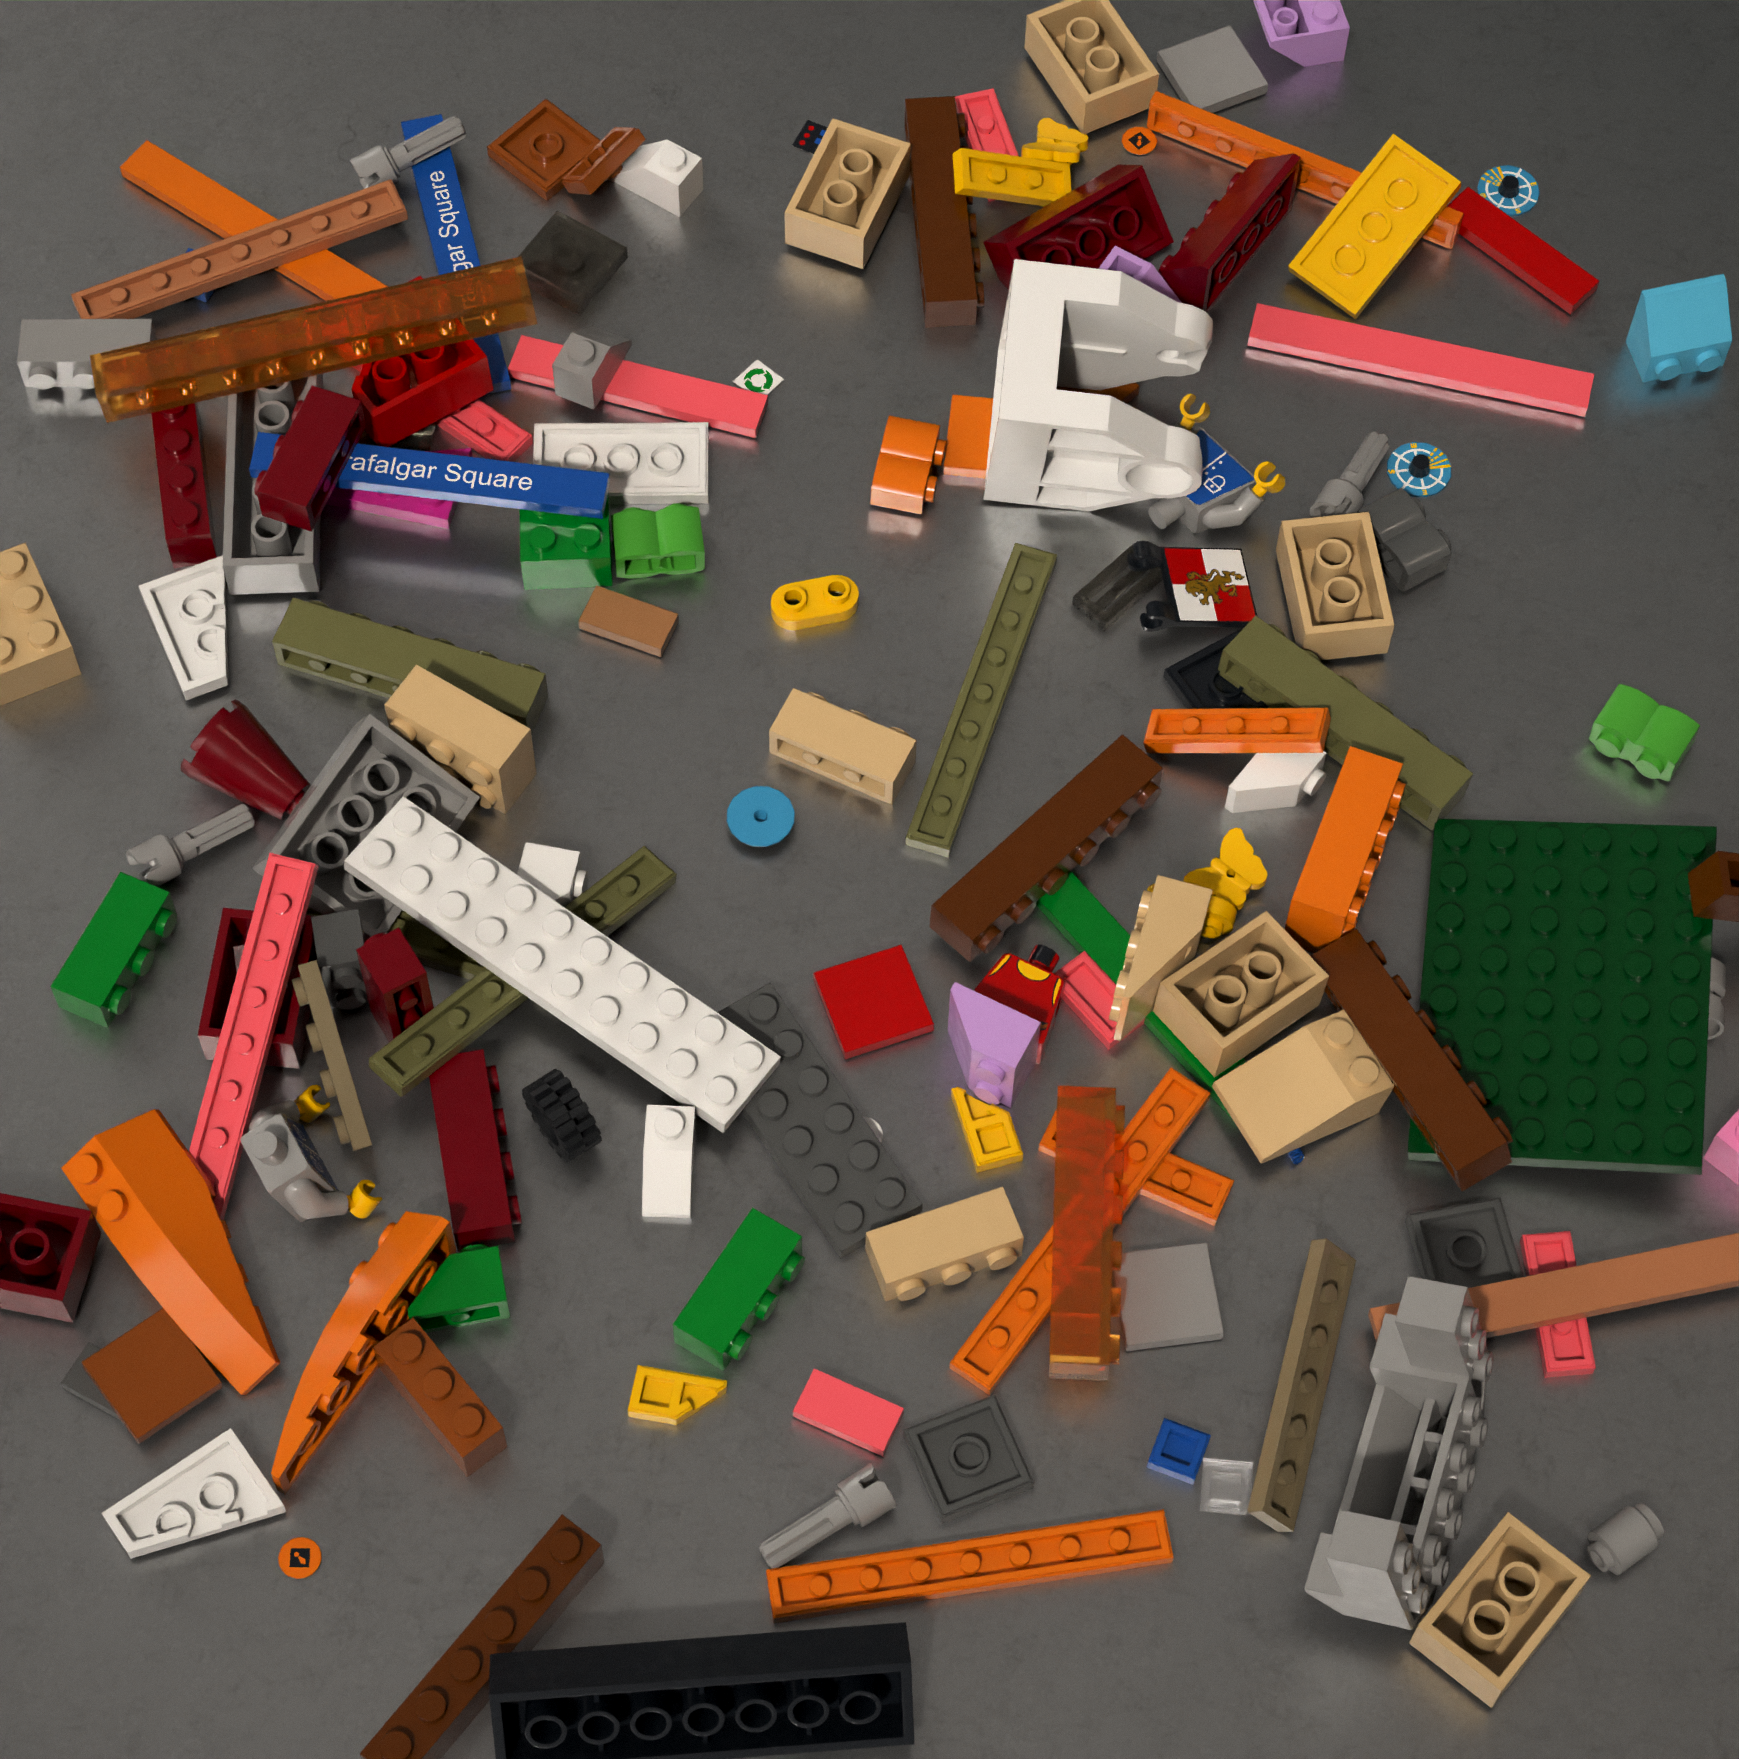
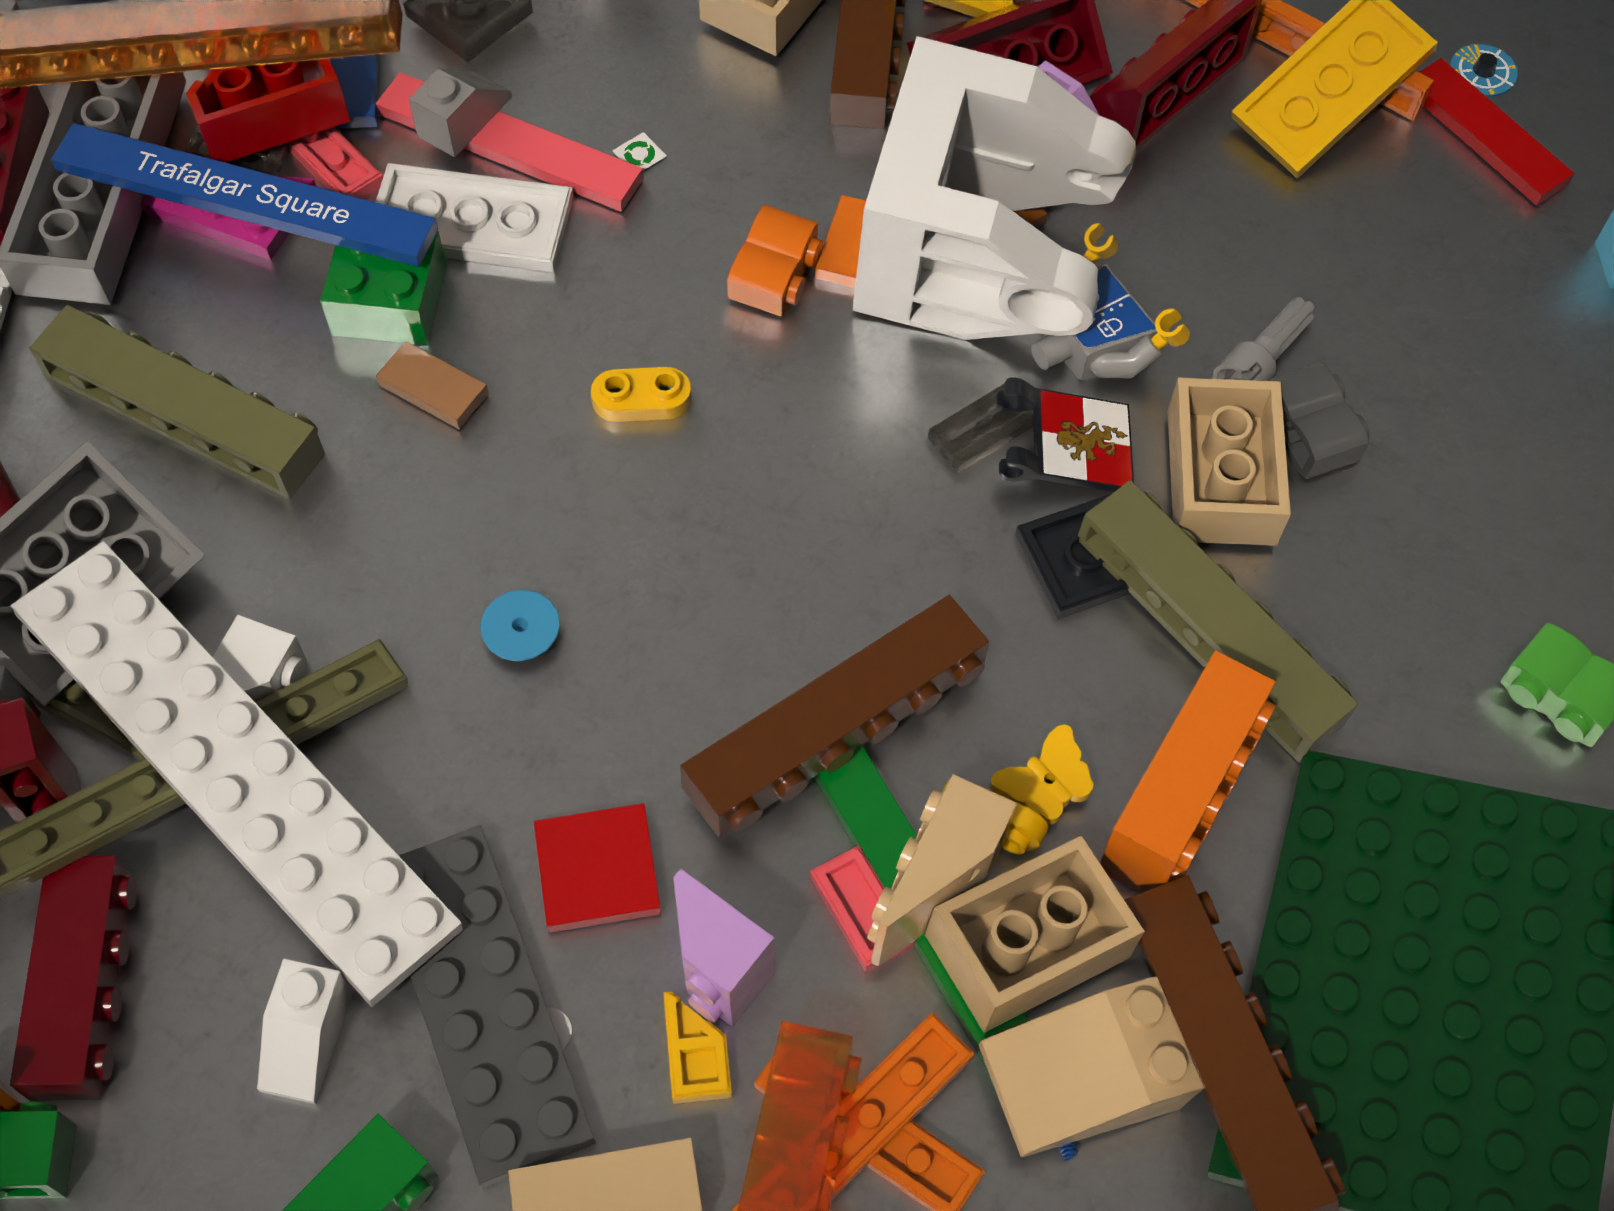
camera: 10 degrees right, 0 degrees up
dark red brick [254,385,366,532] -> none
tan brick [384,664,537,814] -> none
black tyre [522,1069,602,1162] -> none
bright green brick [611,503,705,579] -> none
tan brick [769,688,917,805] -> none
olive tile [905,543,1057,858] -> none
torso [973,944,1065,1064] -> none
orange tile [1143,708,1331,753] -> none
white slope [1225,751,1327,813] -> none
coral tile [1247,303,1594,417] -> none
dark azure piece [1387,442,1451,497] -> none

